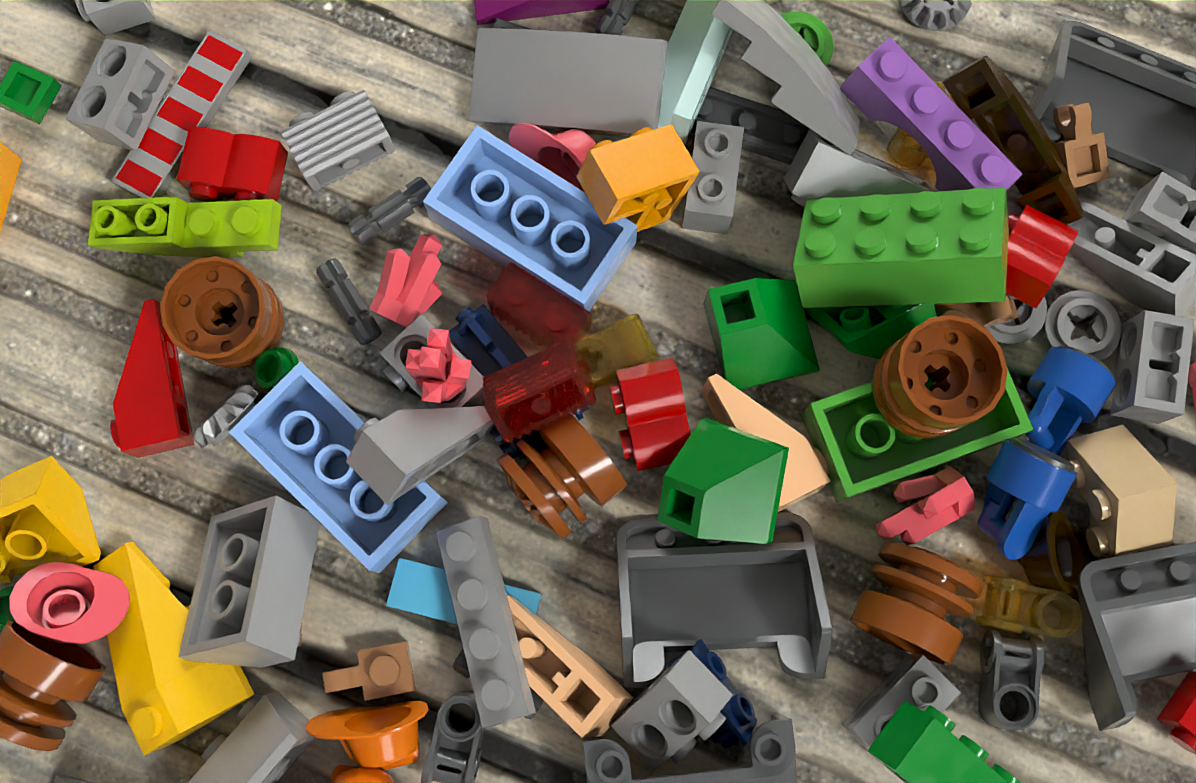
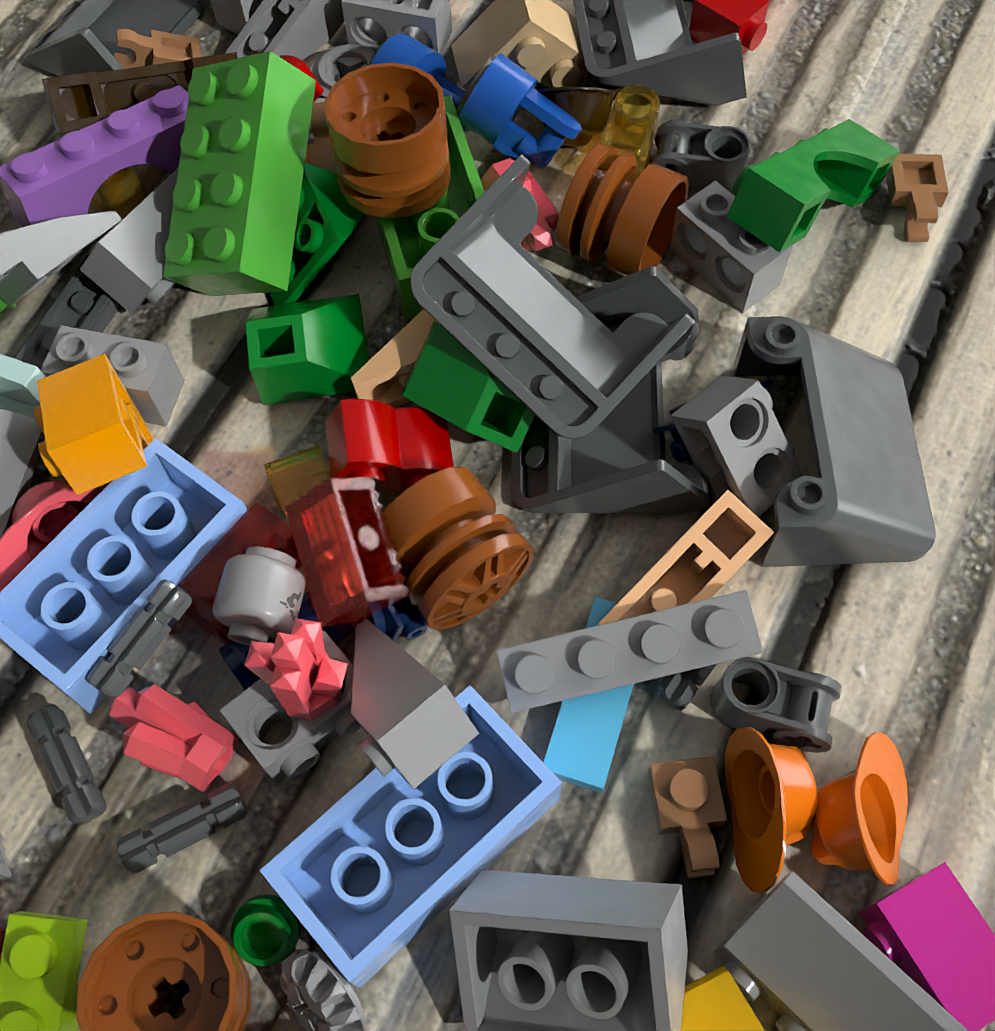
camera: 85 degrees left, 15 degrees down
none -> dark grey axle [87,579,192,698]
none -> light grey head [212,546,306,646]
none -> dark grey windscreen [411,154,695,439]

